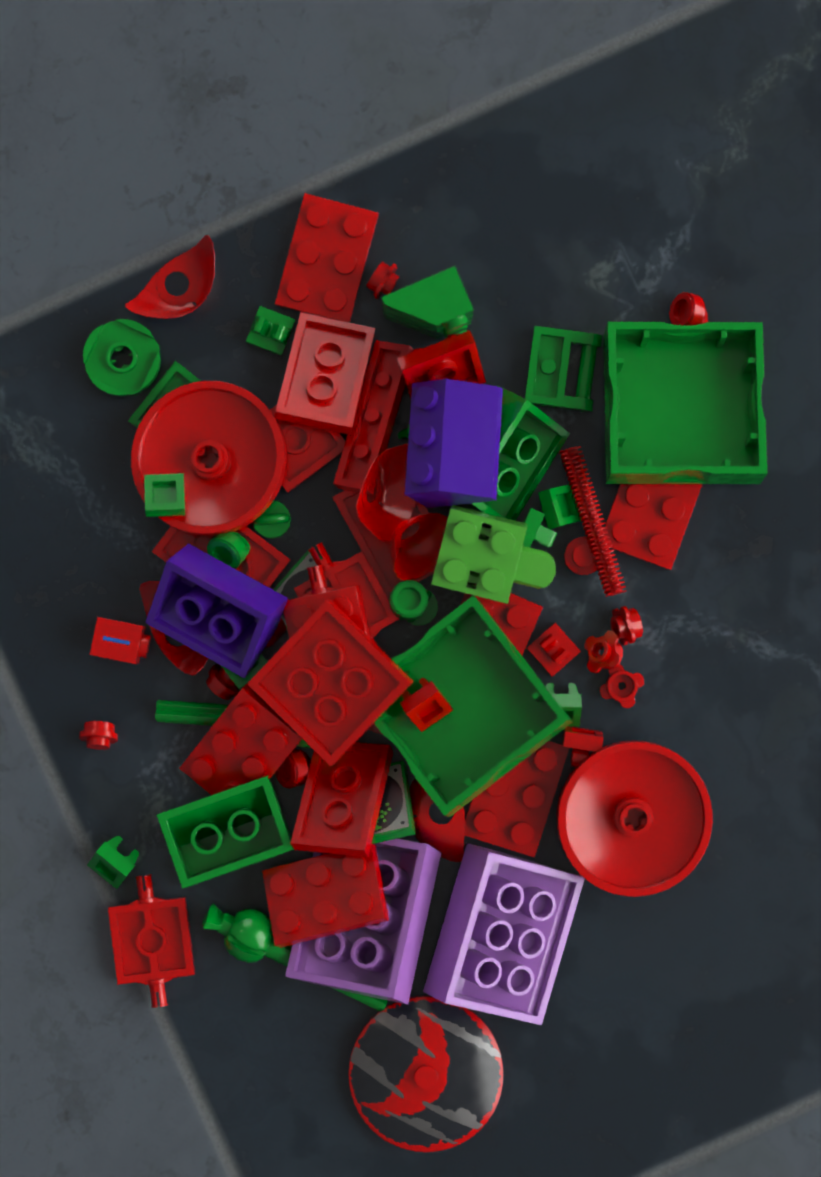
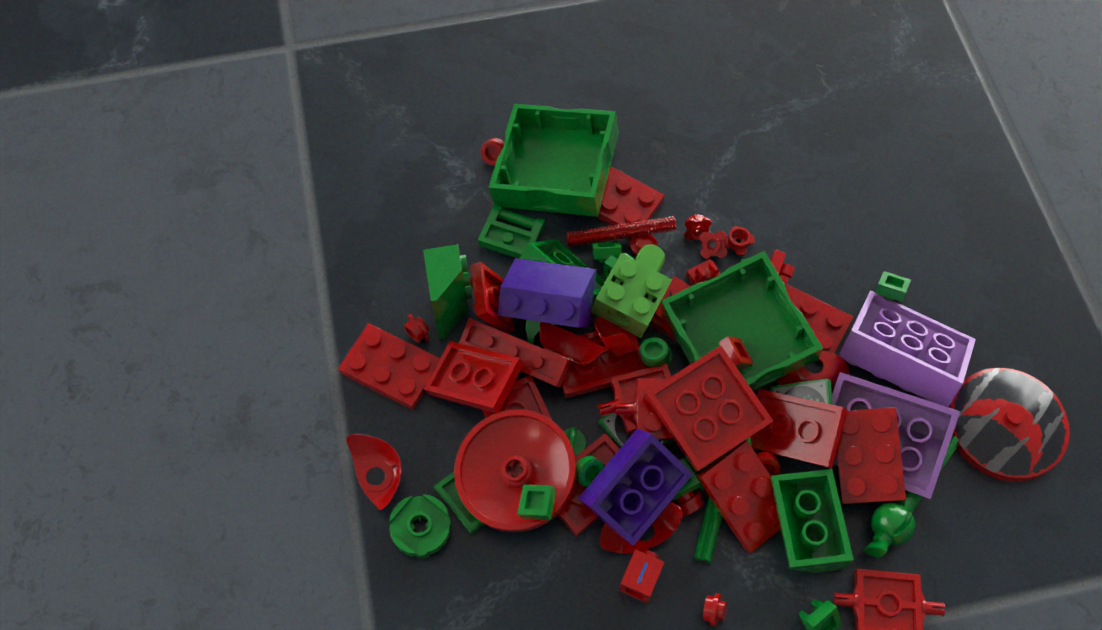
camera: 75 degrees left, 25 degrees down
green tile [246,306,296,357] -> none
red dish [556,740,713,897] -> none
none -> green plate [875,271,911,302]

